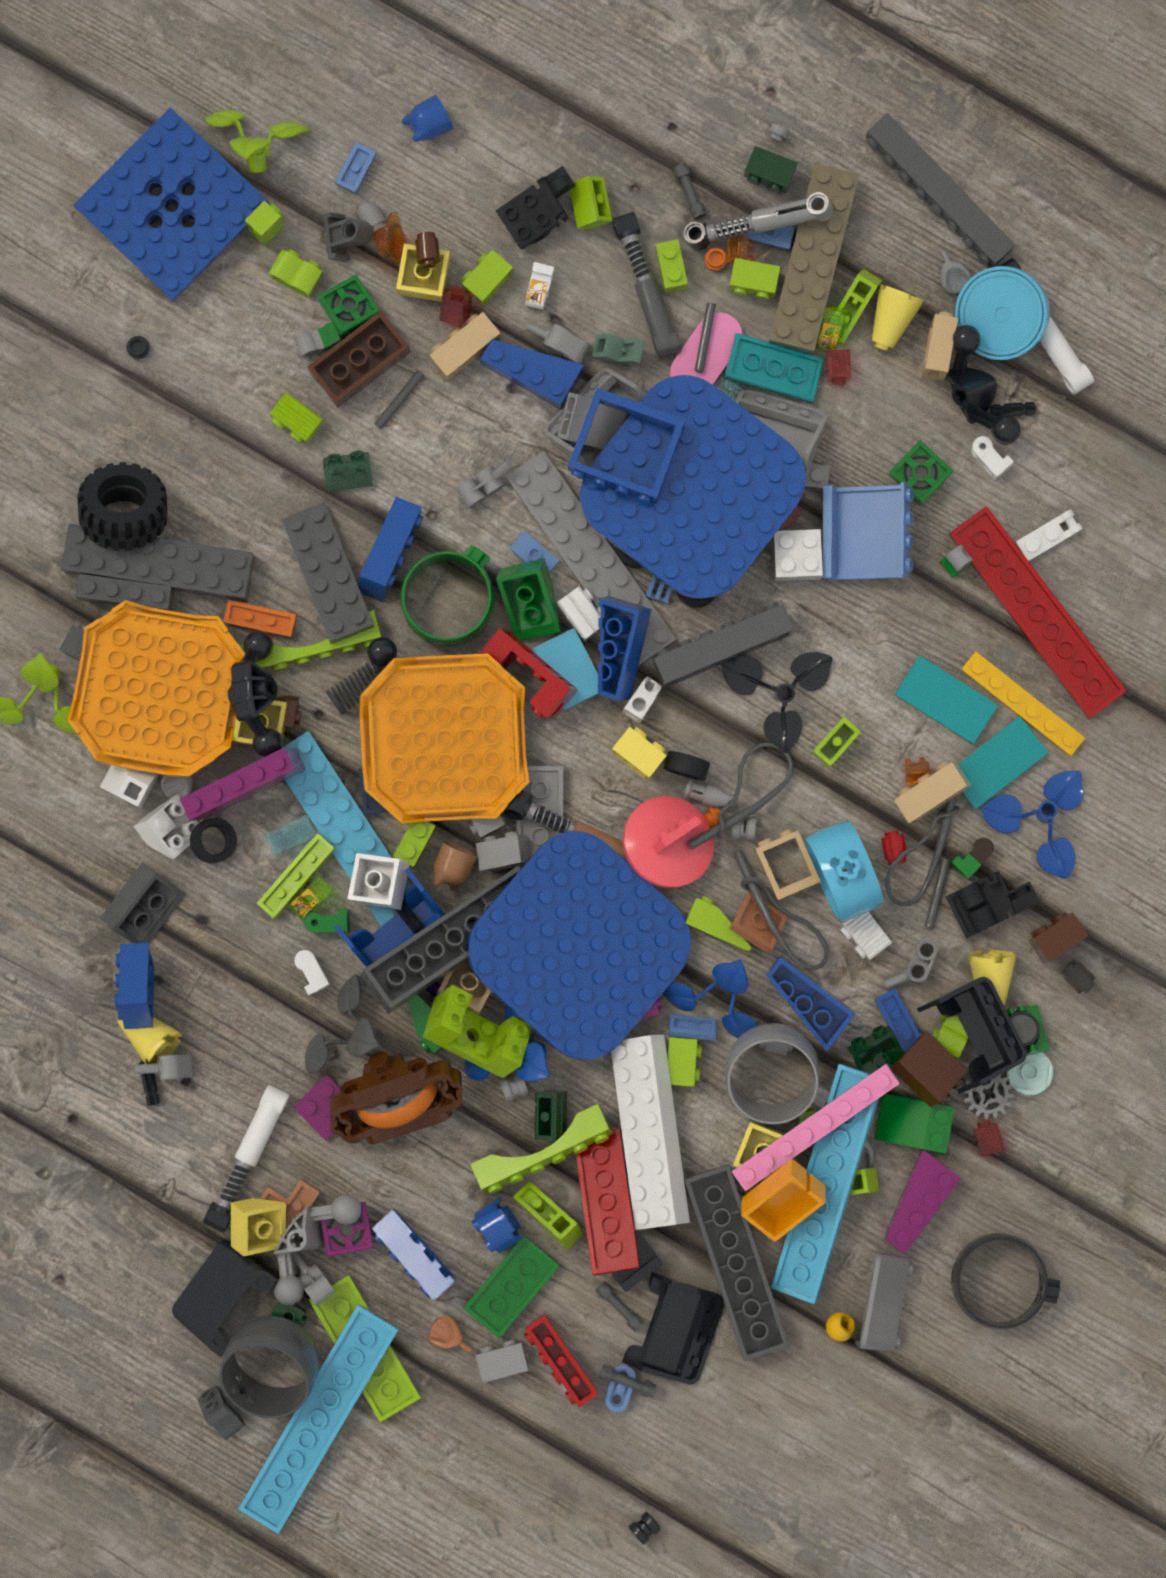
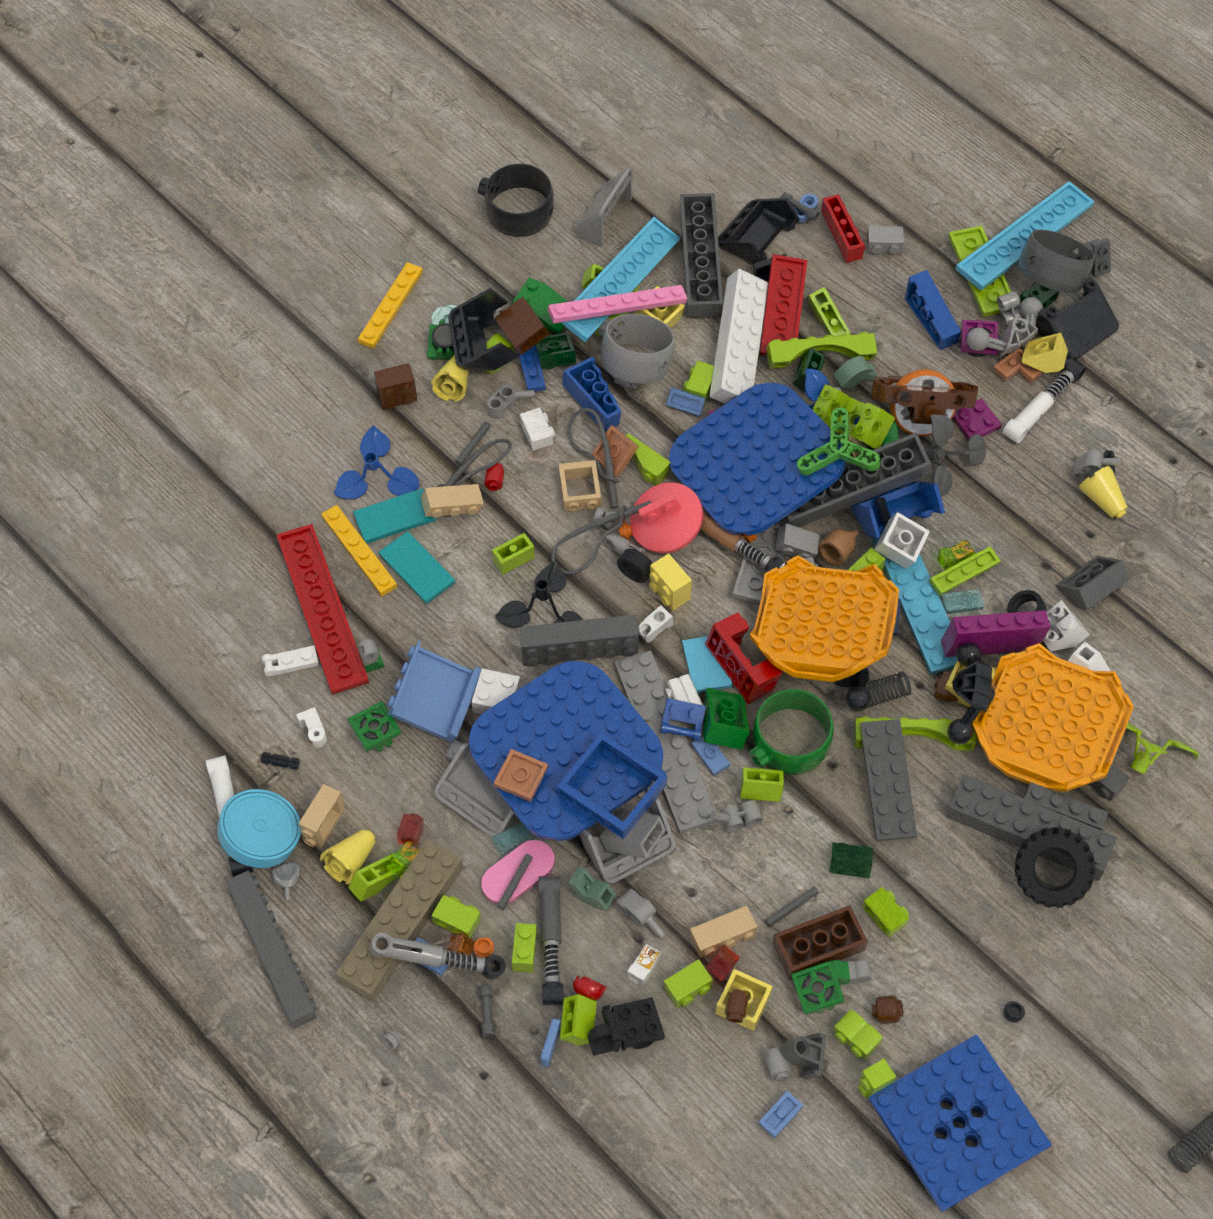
camera: 165 degrees left, 25 degrees down
blue brick [114,943,155,1029] -> none
lime plant [204,110,311,173] -> none
orange plate [223,600,297,638] -> none
white leg [294,950,331,996] -> none
green leg [304,908,350,934] -> none
blue wedge [358,496,424,603] -> none
clear orange piece [373,212,407,264] -> none
blue piece [402,95,453,142] -> none
nougat piece [428,1316,472,1353] -> none
green plate [463,1236,560,1339] -> none
blue brick [472,1198,524,1253] -> none
blue wedge [480,339,584,409] -> none
dark grey bar [595,1281,644,1332] -> none
blue wedge [598,596,652,701] -> none
black wheel [628,1511,662,1545] -> none
blue plant [663,959,757,1038] -> none
teal tile [724,333,824,403] -> none
light orange piece [741,1158,826,1242] -> none
dark green brick [744,146,798,194] -> none
medium azure cylinder [805,820,884,921] -> none
yellow piece [826,1312,855,1342] -> none
magenta wedge [883,1149,961,1254] -> none
clear orange tile [905,757,930,786] -> none
black plate [945,871,1040,939] -> none
black piece [947,325,1021,445] -> none
leg [950,837,994,879] -> none
clear red brick [972,1119,1005,1157] -> none
clear smoke brick [1061,959,1096,994] -> none
none -> yellow plate [358,262,423,349]
none -> nougat plate [493,749,548,802]
none -> medium blue tile [540,1018,561,1067]
none -> red hair [573,975,607,1001]
none -> blue plate [660,698,706,741]
none -> lime brick [740,767,784,802]
none -> bright green piece [797,407,881,475]
none -> sand green brick [834,356,878,389]
none -> reddish brown head [872,995,904,1024]

